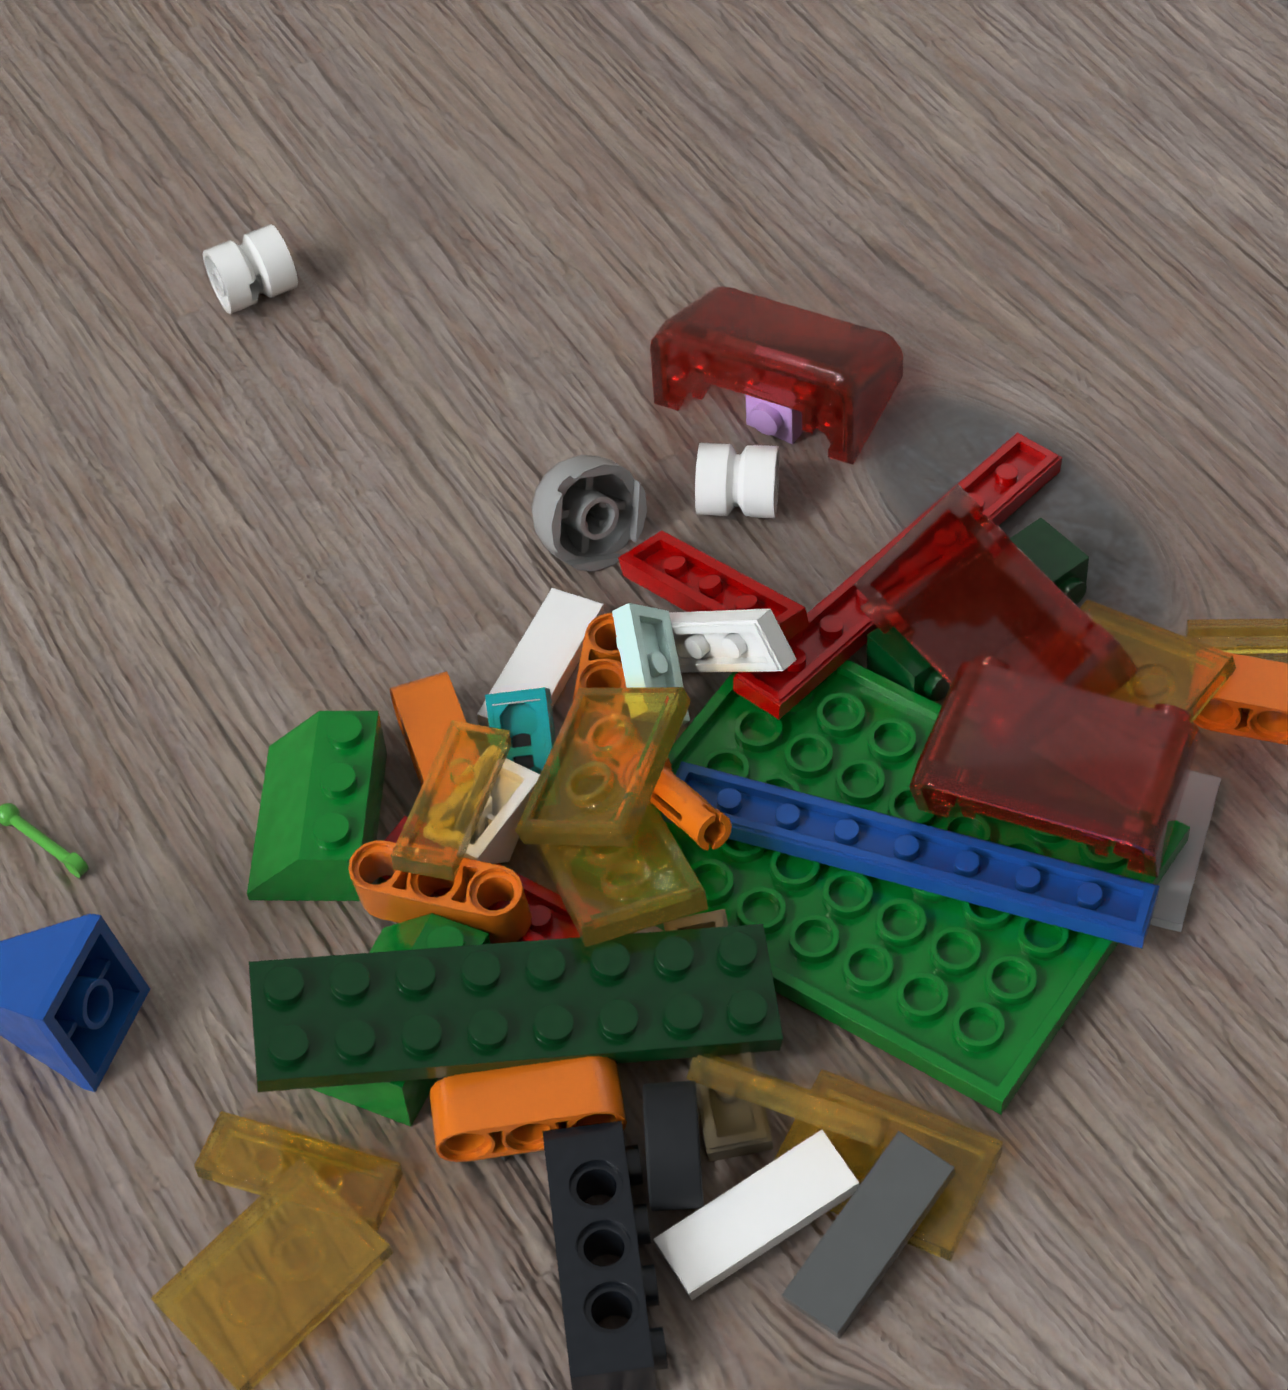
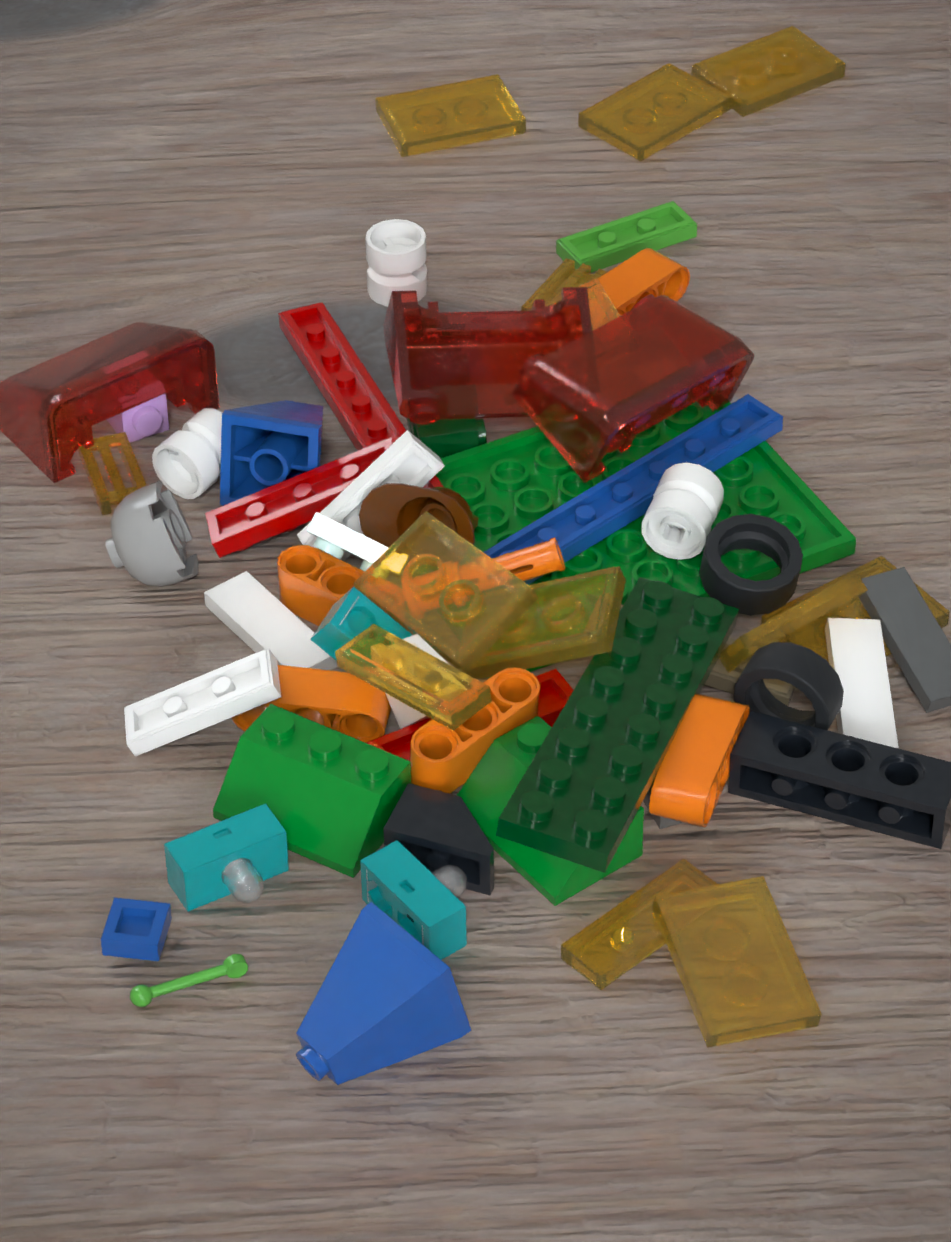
camera: 65 degrees left, 10 degrees down
none -> clear yellow tile [78,432,146,515]
none -> blue plate [101,897,172,961]
none -> white tile [124,648,281,757]
none -> teal piece [164,803,289,912]
none -> blue slope [220,400,323,506]
none -> reddish brown piece [359,483,478,570]
none -> teal piece [360,840,467,960]
none -> white wheel [365,219,427,308]
none -> black slope [383,783,494,896]
none -> white wheel [642,463,724,560]
none -> black tyre [699,514,803,616]

